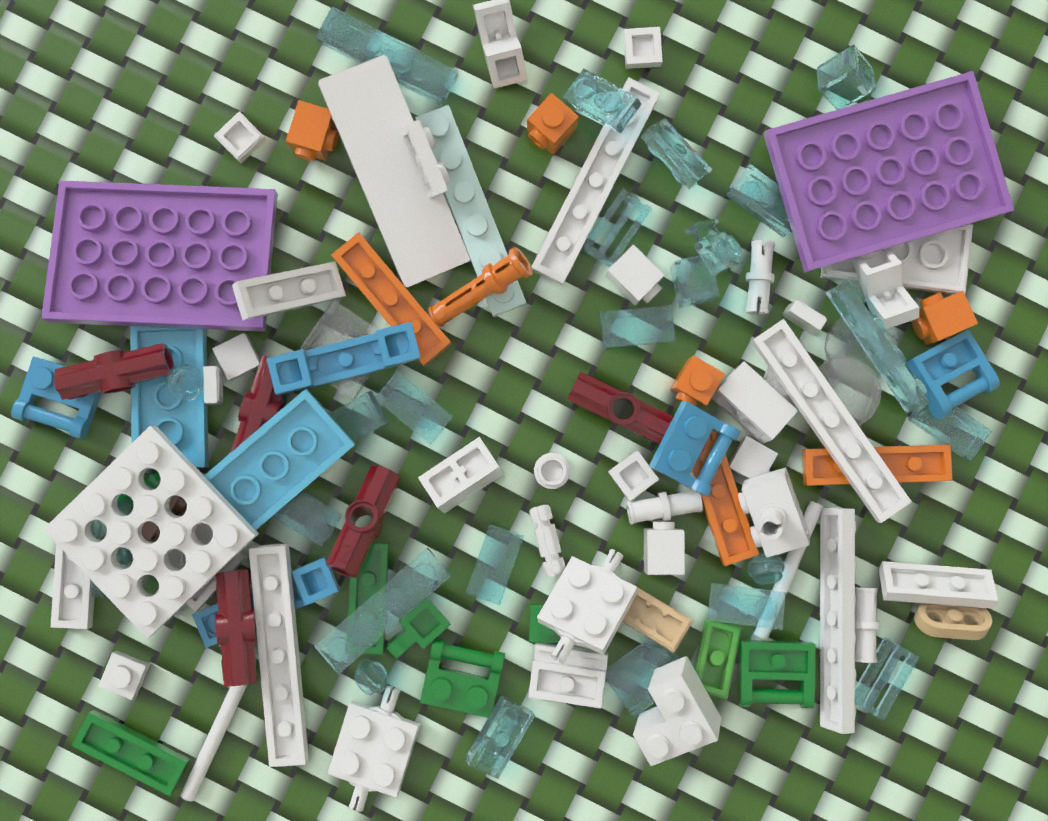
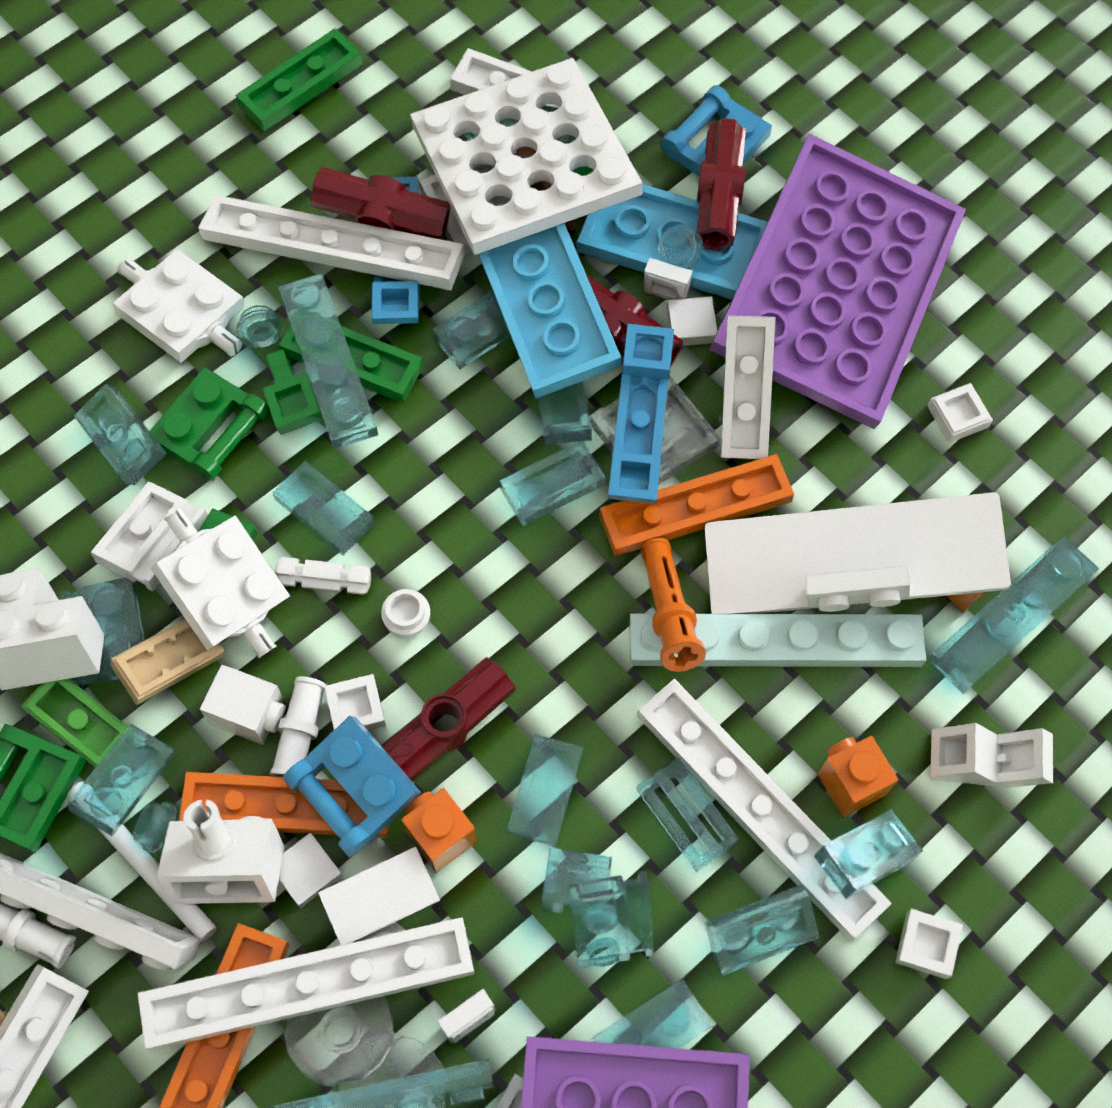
camera: 110 degrees right, 20 degrees down
white plate [98,650,150,700] -> none
white bar [180,685,247,801] -> none
orange brick [286,100,339,162] -> none
dark red piece [326,465,401,579] -> none
white hinge [418,437,504,514] -> none
white brick [605,245,664,306] -> none
white pin [745,240,775,315] -> none

